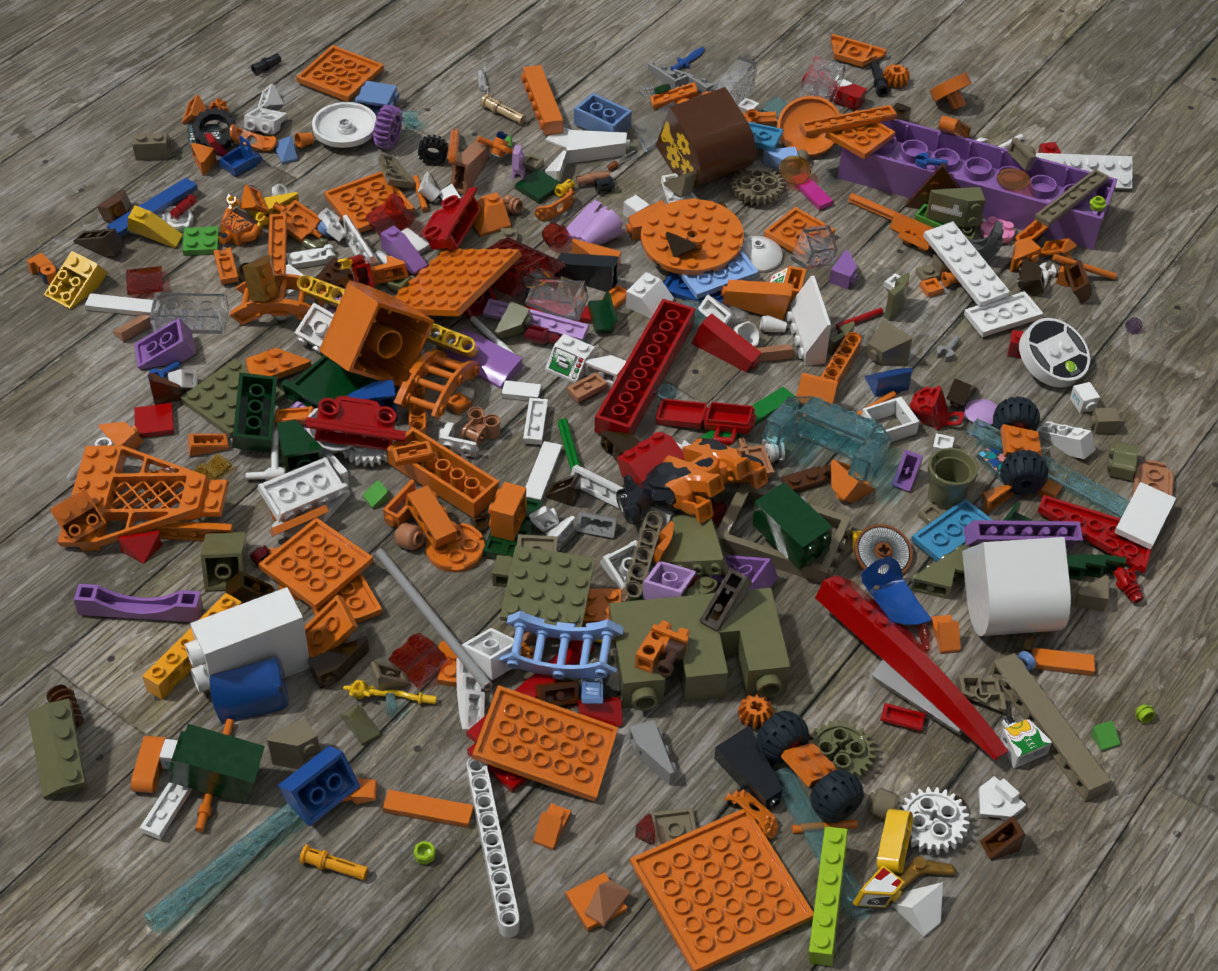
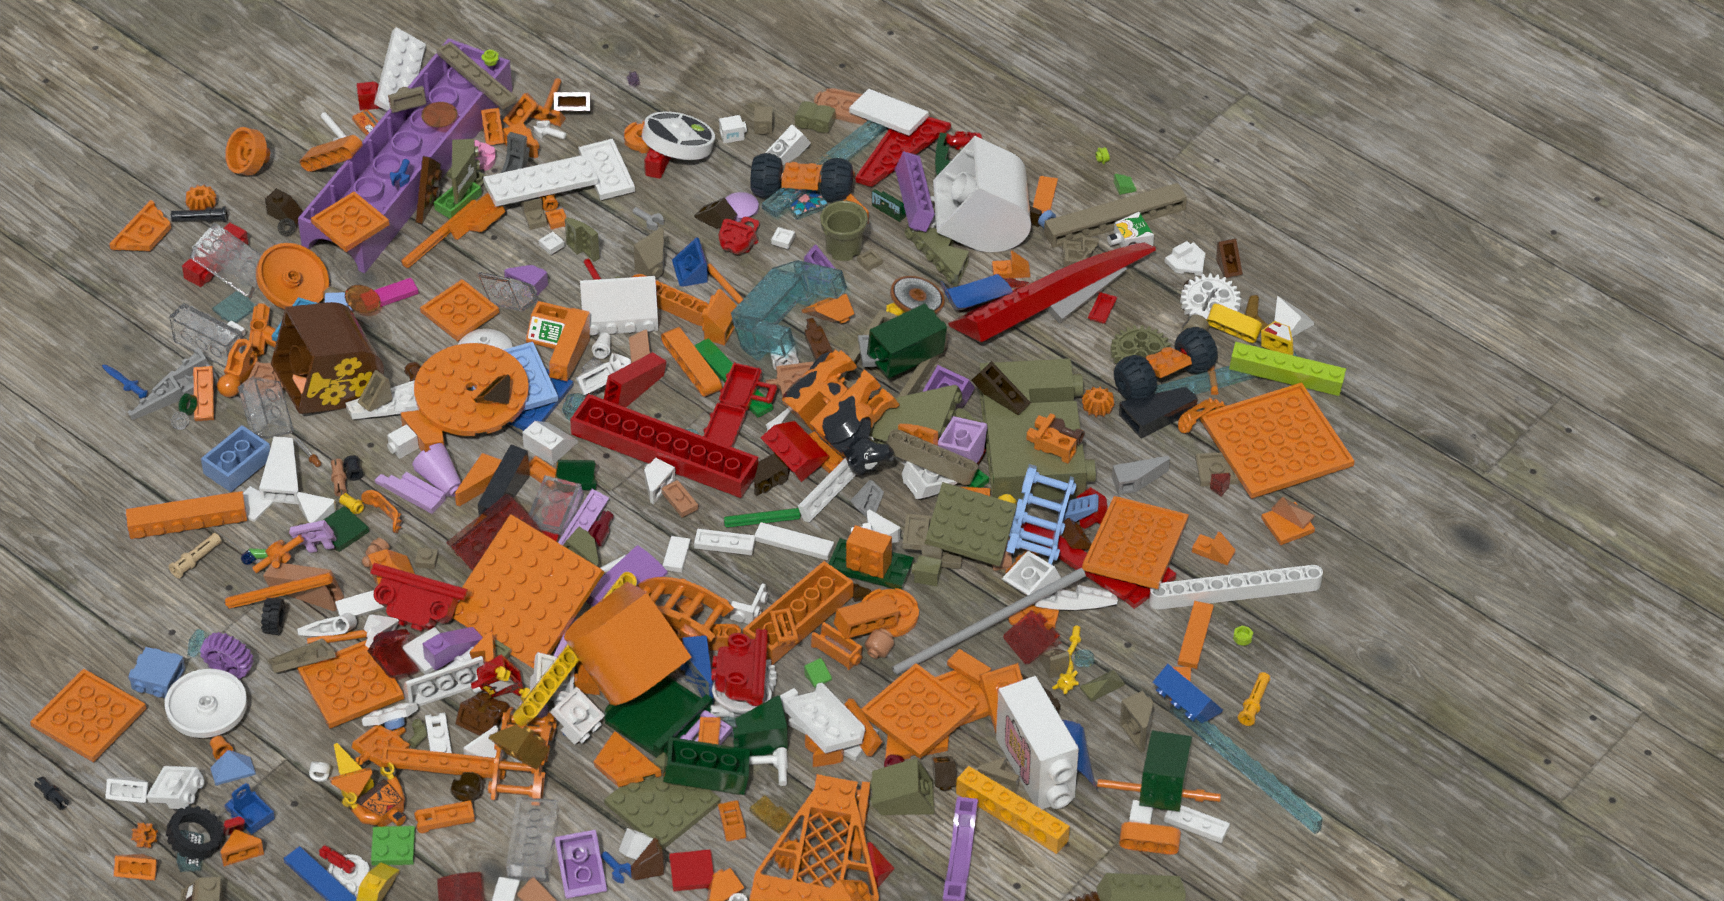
camera: 85 degrees left, 0 degrees up
orange piece [230,124,278,152] -> none
nougat piece [461,407,500,446] -> none
white piece [477,66,489,94] -> none
clear red hair [541,222,569,249] -> none
white slope [545,334,595,383] -> none
dark brown slope [546,473,581,507] -> none
dark tan gear [731,166,785,206] -> none
orange tile [799,105,897,137] -> none
white window [860,397,919,446] -> none
dark azure plate [911,498,992,562] -> none
dark brown slope [1017,259,1045,294] -> none
none -> white slope [364,615,399,649]
none -> orange beam [661,327,722,397]
none -> orange tile [947,649,991,685]

